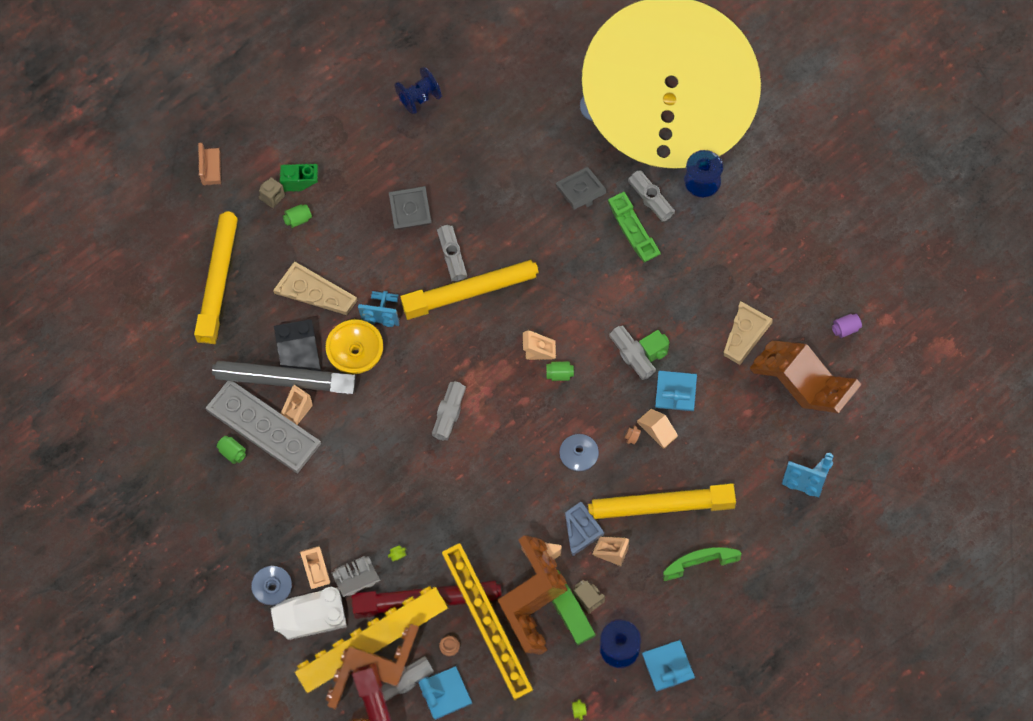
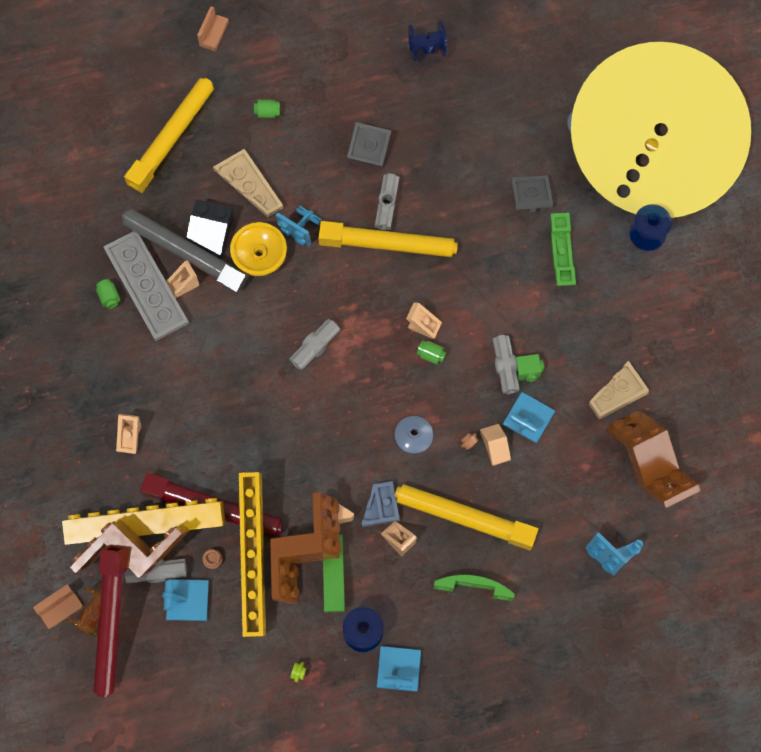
camera: 20 degrees right, 5 degrees up
sand blue dish [252,566,292,605] -> none
dark tan brick [259,178,285,208] -> none
white slope [271,587,347,640] -> none
green slope [280,164,318,192] -> none
light grey hinge [332,556,380,597] -> none
lime plate [387,545,407,562] -> none
dark tan brick [574,580,605,614] -> none
light grey piece [628,171,675,222] -> none
medium lavender brick [832,314,862,338] -> none

